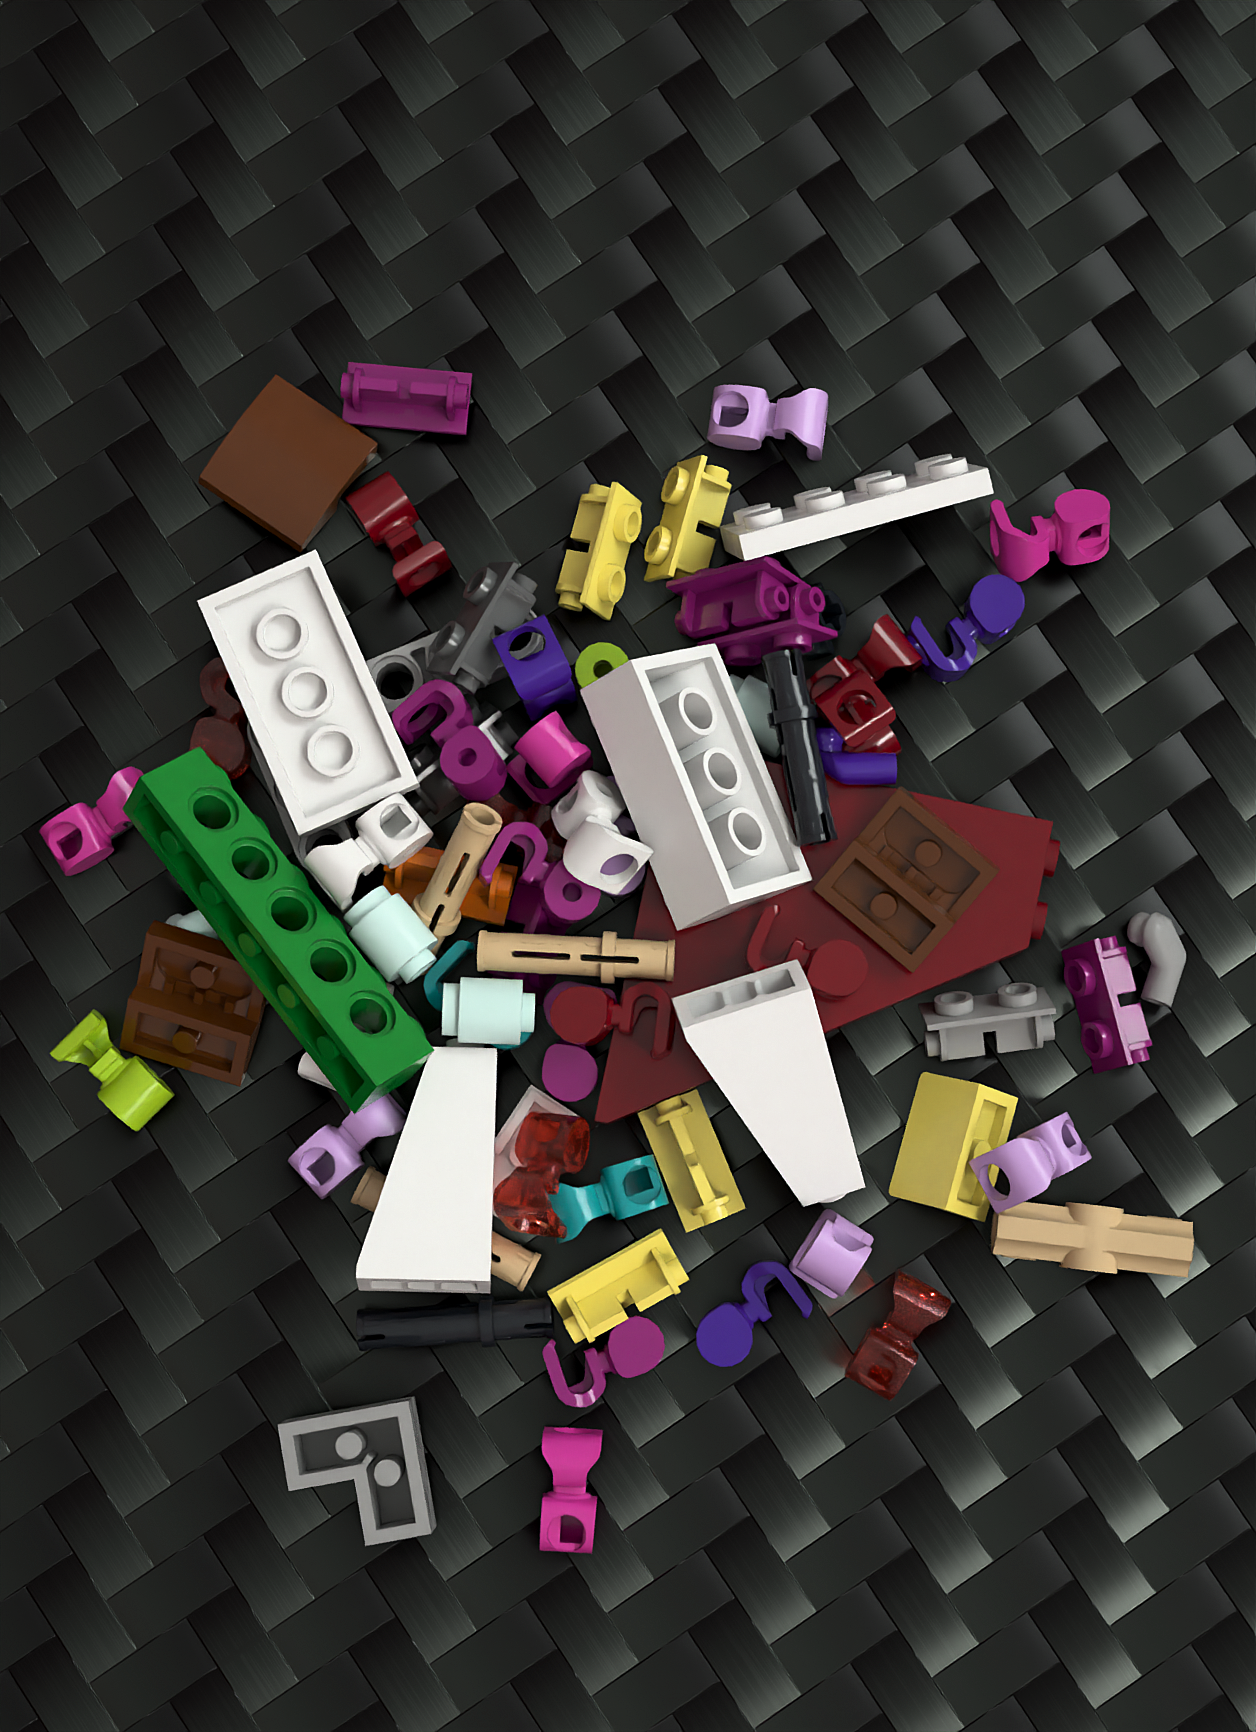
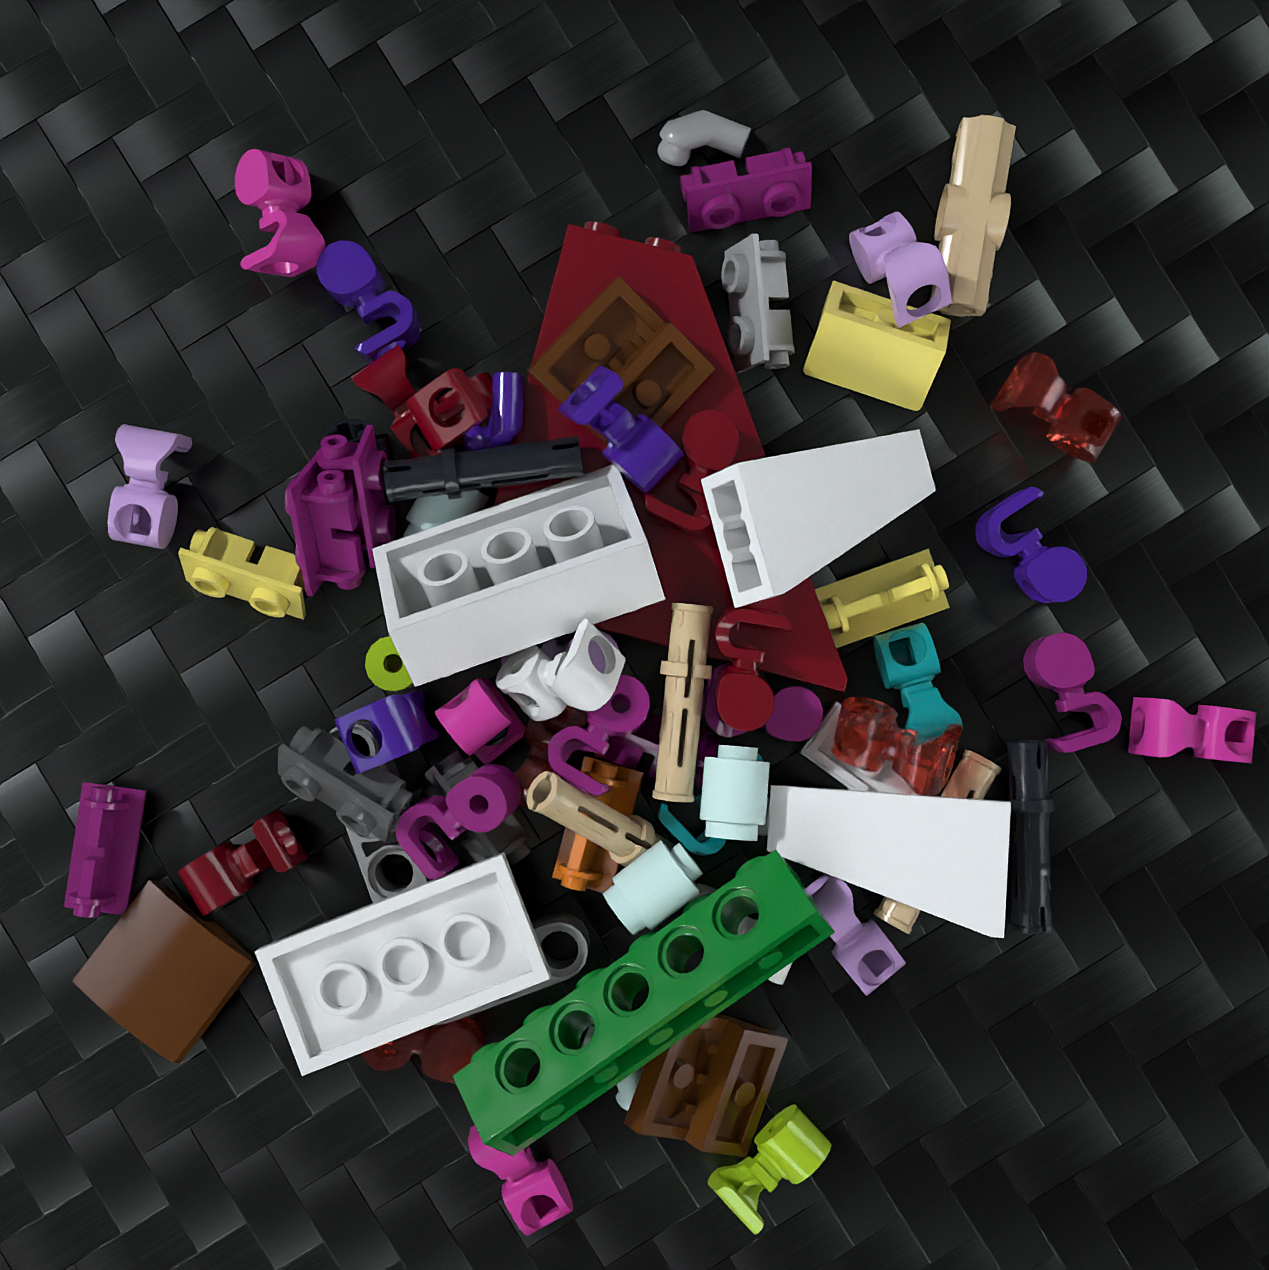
camera: 90 degrees left, 5 degrees up
light grey brick [278,1396,437,1546] -> none
white leg [304,793,433,913] -> none
light yellow hinge [547,1228,689,1344] -> none
light yellow hinge [555,482,642,621] -> none
white plate [719,454,994,561] -> none
lavender leg [789,1209,874,1298] -> none
none -> dark purple leg [557,366,684,494]

